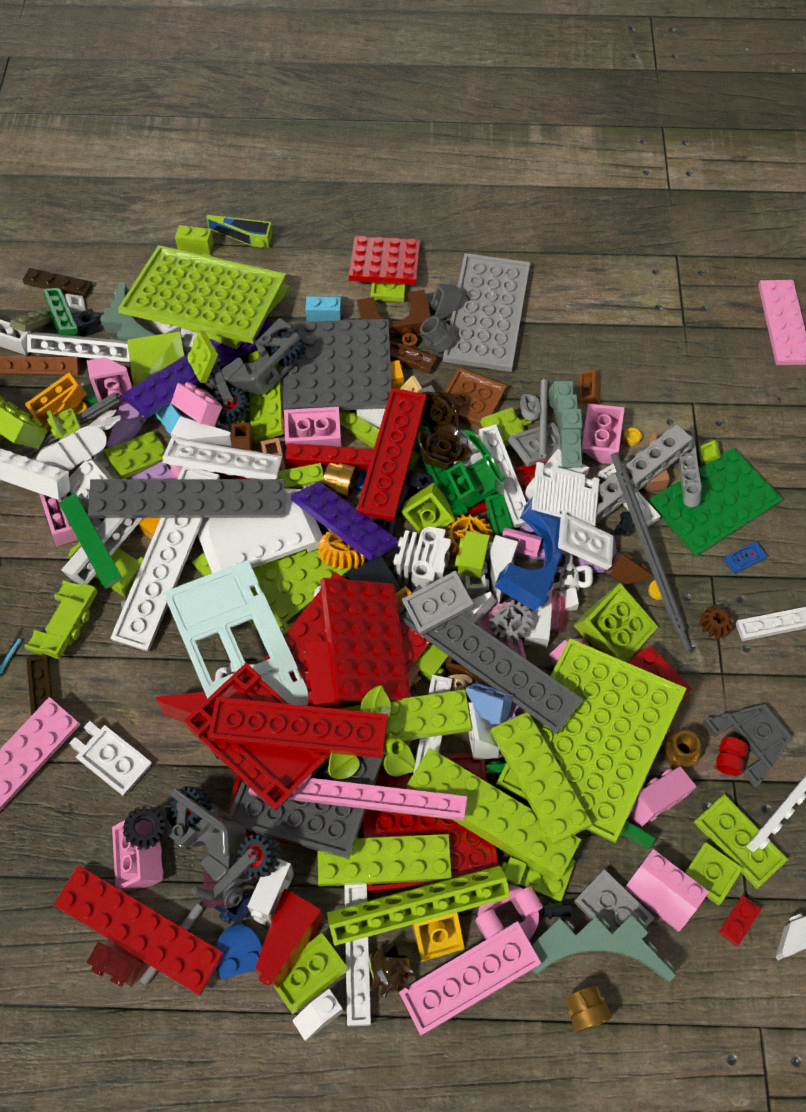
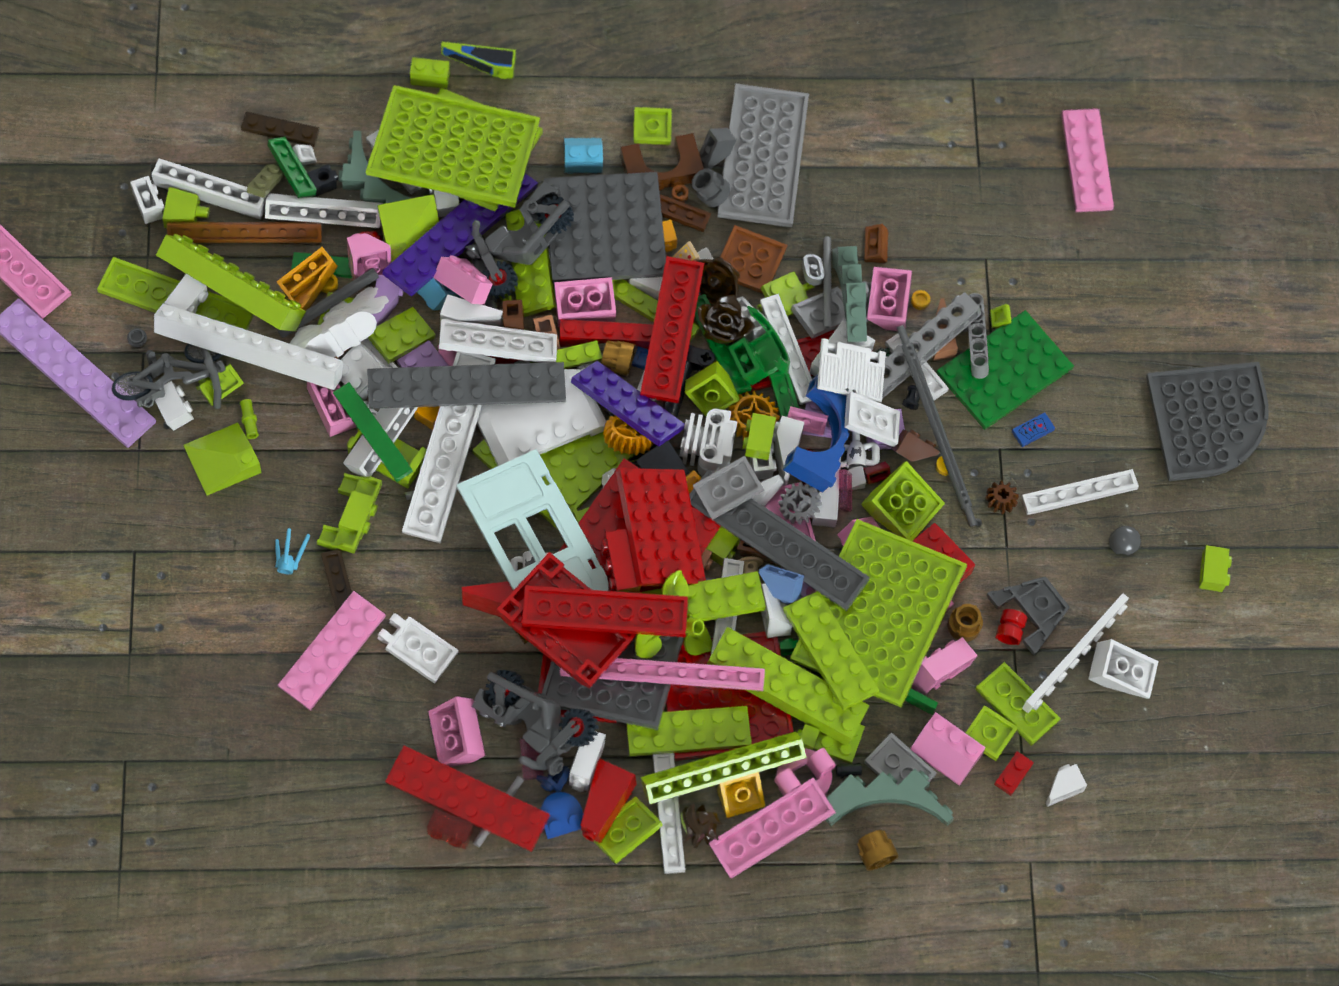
camera: 10 degrees left, 5 degrees up
lime bracket [47,407,81,439] -> none
black tyre [123,806,165,850] -> none
lime plate [188,331,218,383] -> none
white slope [292,989,343,1041] -> none
plate [349,236,420,285] -> none
none -> dark red piece [863,461,891,484]

